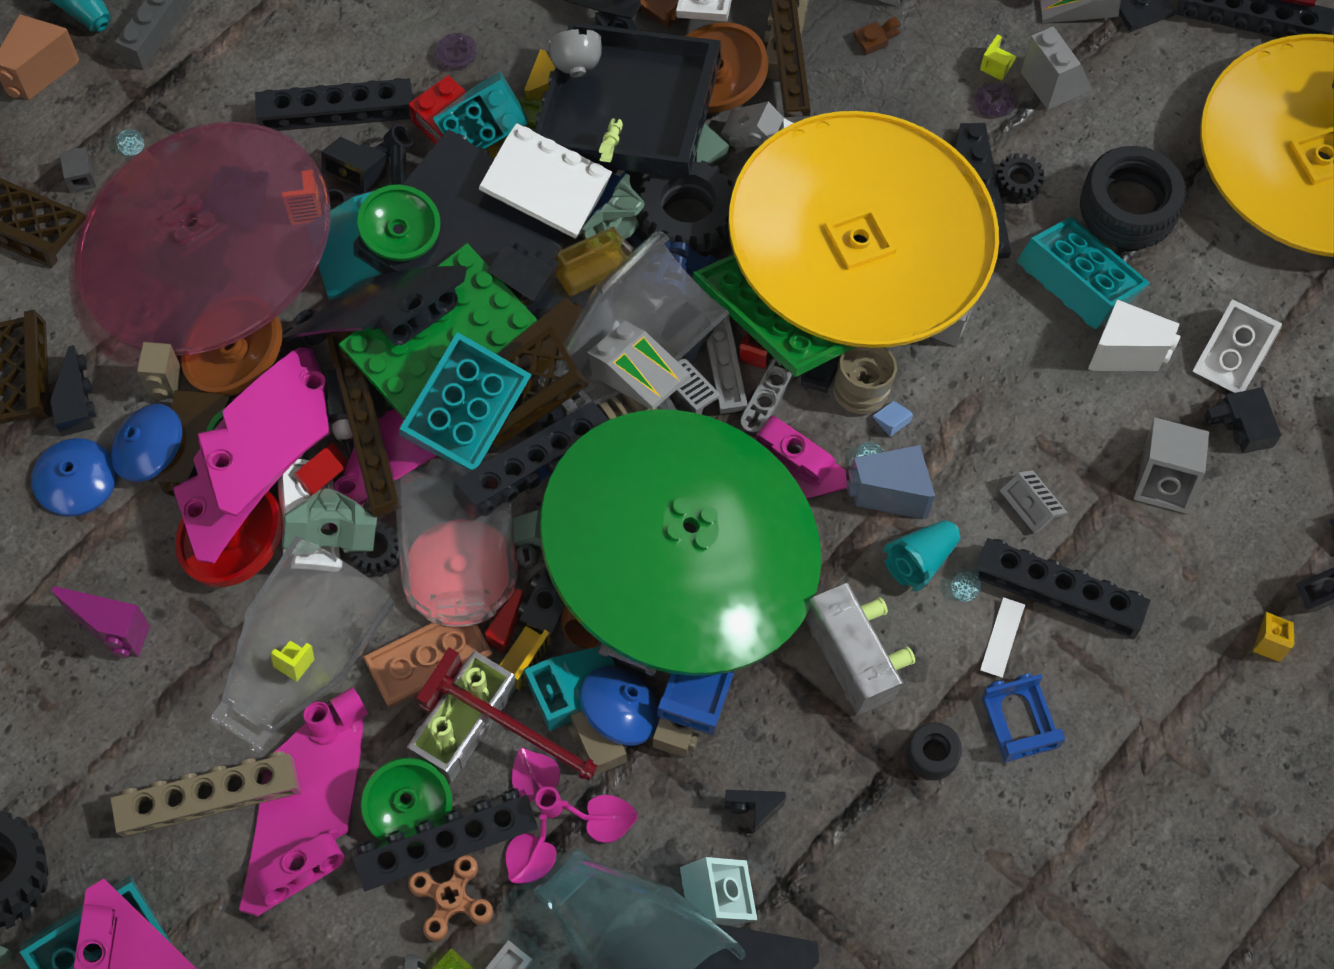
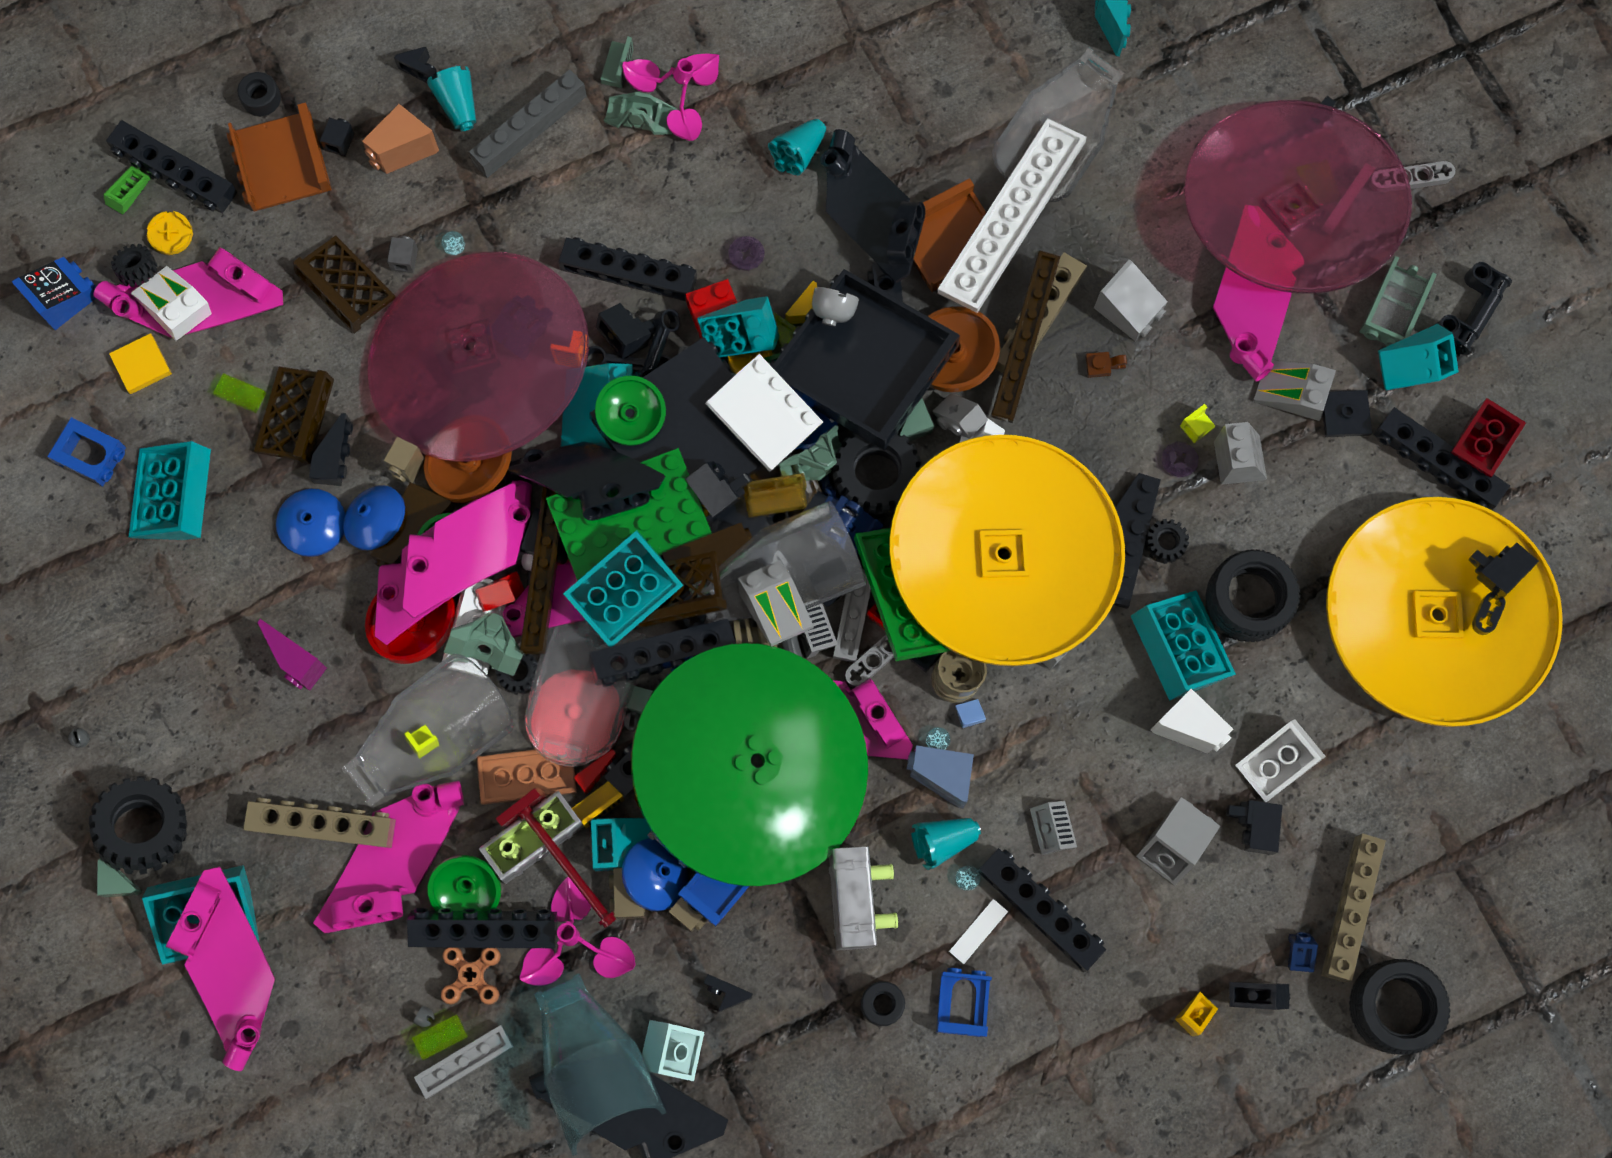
camera: 20 degrees right, 10 degrees up
yellowish green piece [599,118,623,162] -> none

